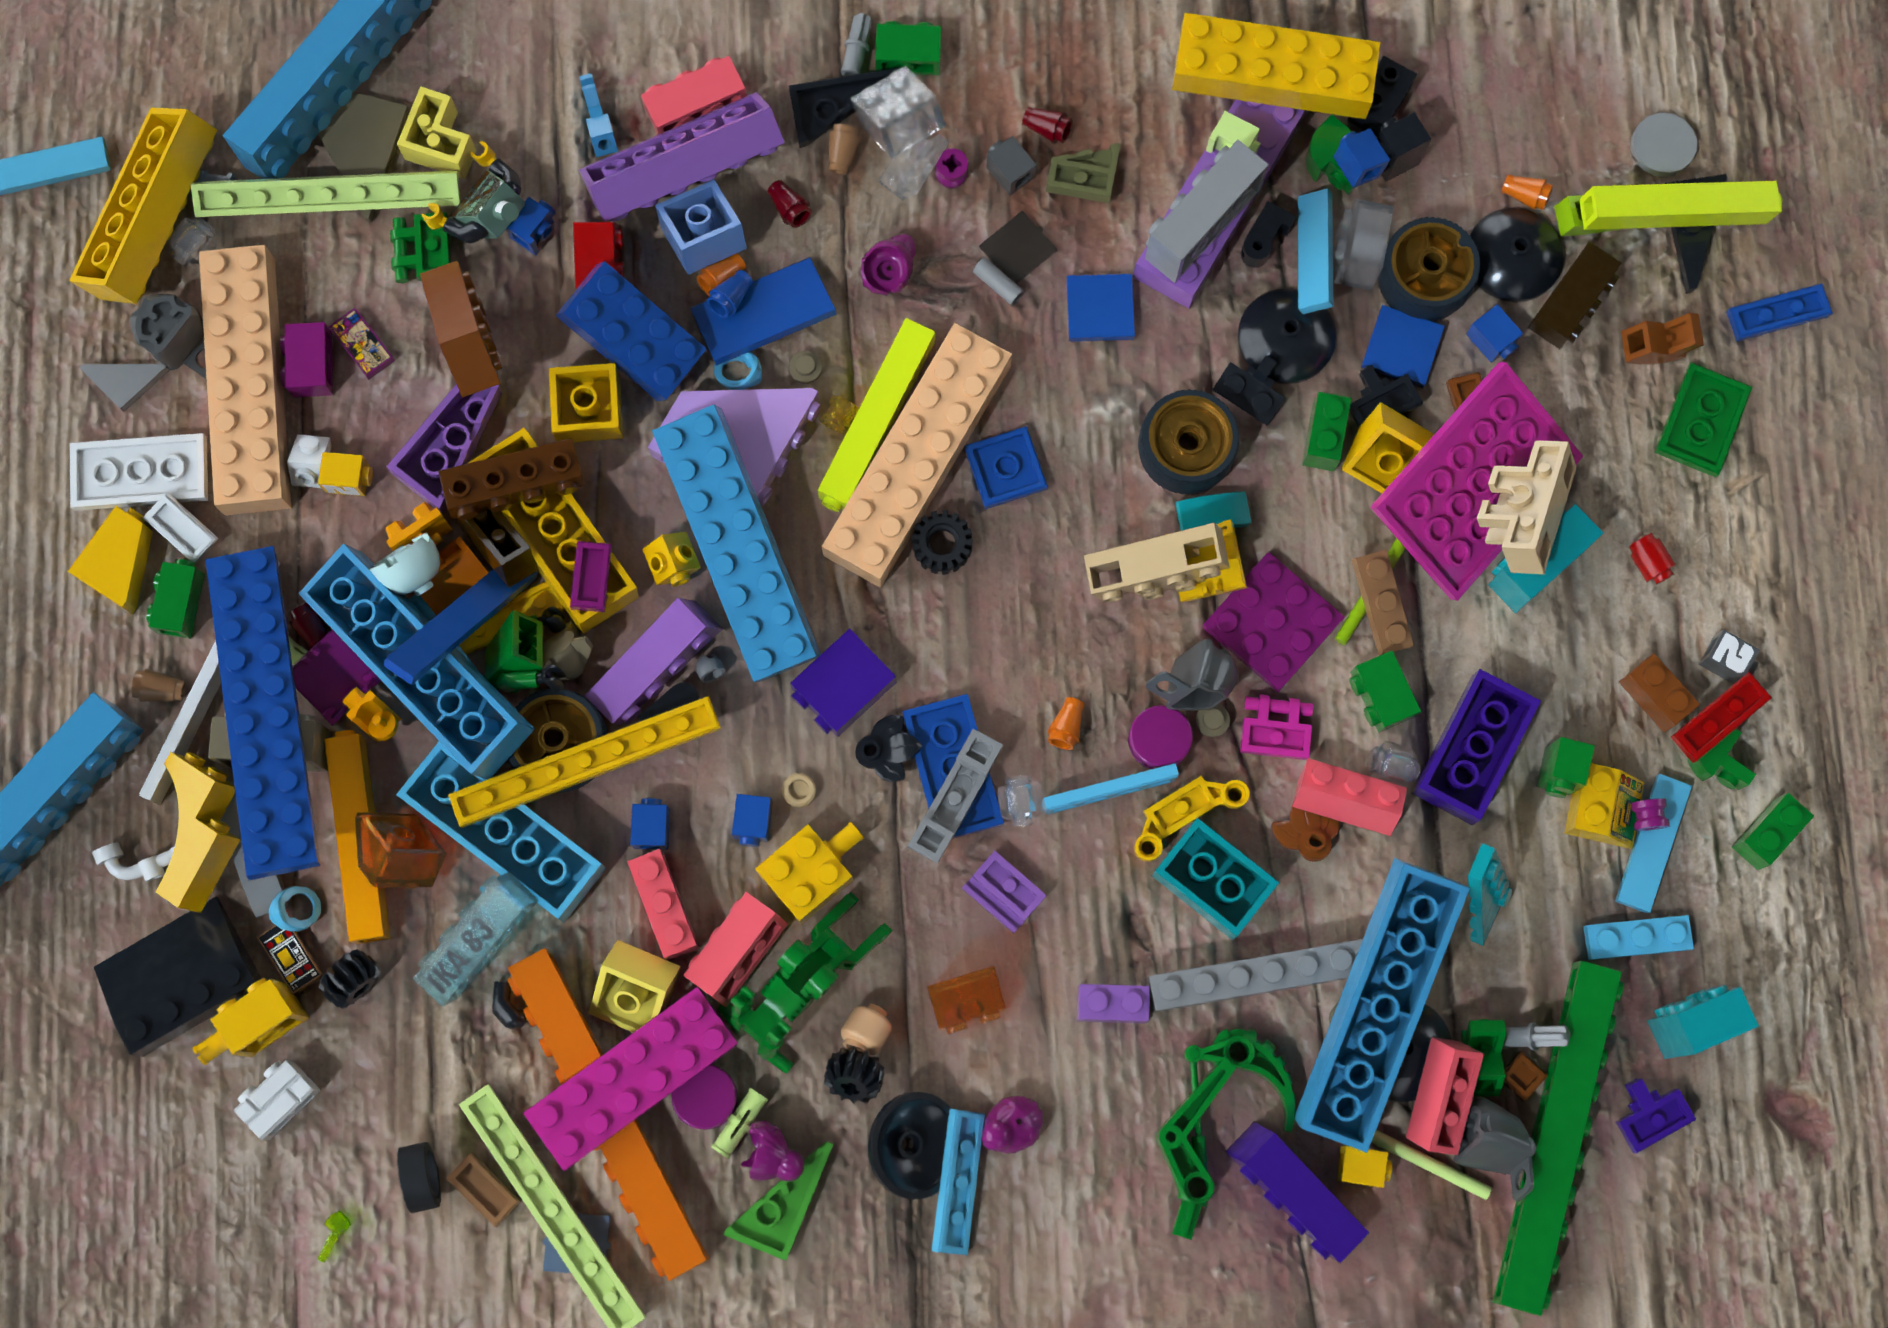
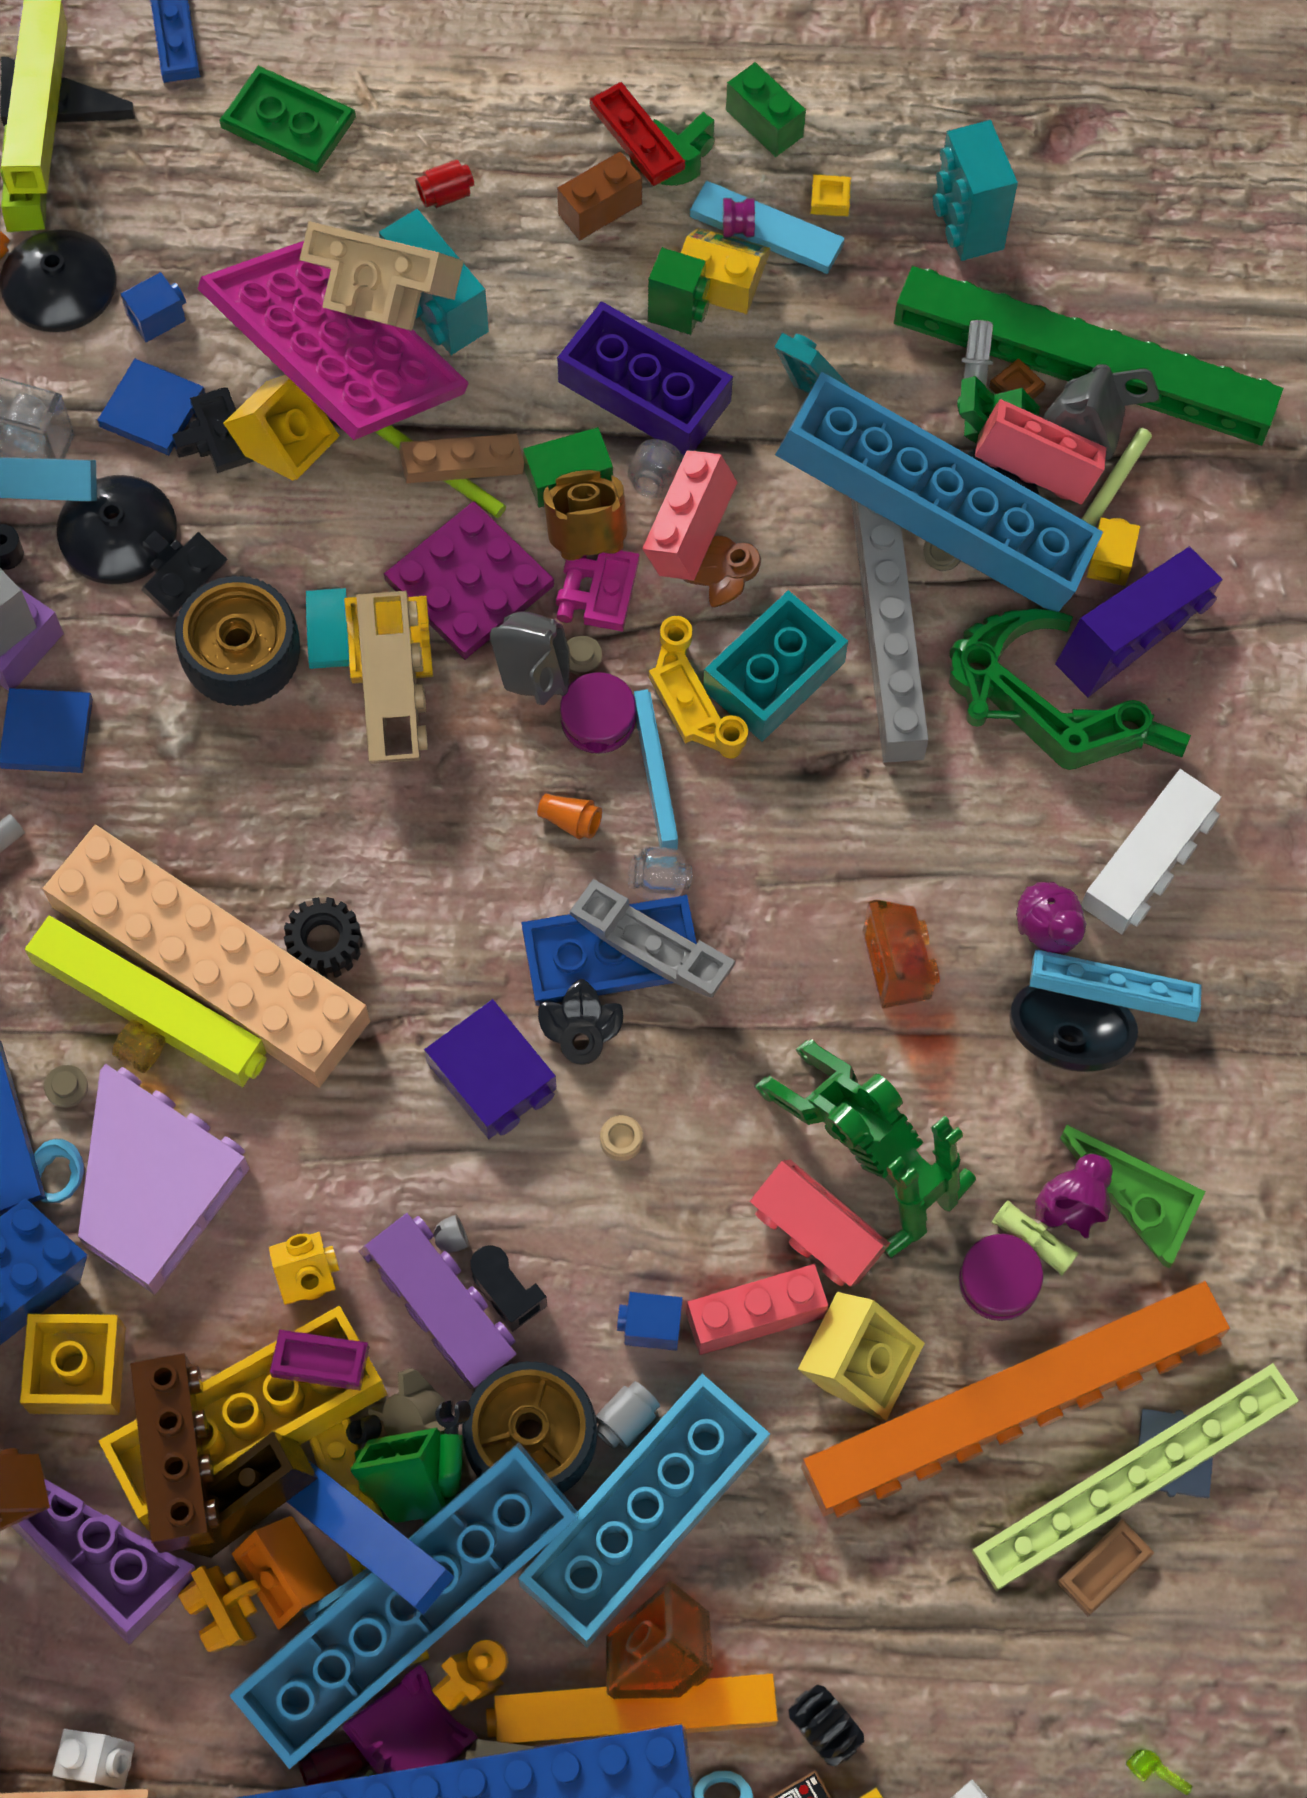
camera: 85 degrees left, 10 degrees down
yellow brick [318,452,373,496] -> none
light aqua cylinder [370,532,441,596] -> none
black tyre [397,1142,441,1213] -> none
clear light blue brick [413,872,539,1007] -> none
yellow tile [448,696,721,828] -> none
black arm [492,982,527,1029] -> none
dark pink plate [523,987,738,1172] -> none
dark azure brick [652,404,821,682] -> none
blue brick [732,794,773,847] -> none
yellow brick [755,822,864,925] -> none
black gear [824,1047,884,1104] -> none
light nougat head [840,1004,892,1055] -> none
medium lavender plate [962,851,1047,934] -> none
blue tile [964,426,1048,510] -> none
medium lavender brick [1077,984,1149,1024] -> none
green brick [1302,392,1351,472] -> none
pearl gold wheel [1377,217,1480,321] -> none
dark orange tile [1446,372,1482,412] -> none
dark brown brick [1527,241,1622,349] -> none
medium azure plate [1583,915,1694,961] -> none
dark purple hinge [1616,1078,1696,1154] -> none
dark orange brick [1621,312,1704,365] -> none
brick [1698,630,1760,684] -> none
none -> pearl gold brick [543,470,628,560]
none -> light grey brick [596,1381,660,1449]
none -> yellow tile [811,174,851,217]
none -> white brick [1081,769,1222,935]

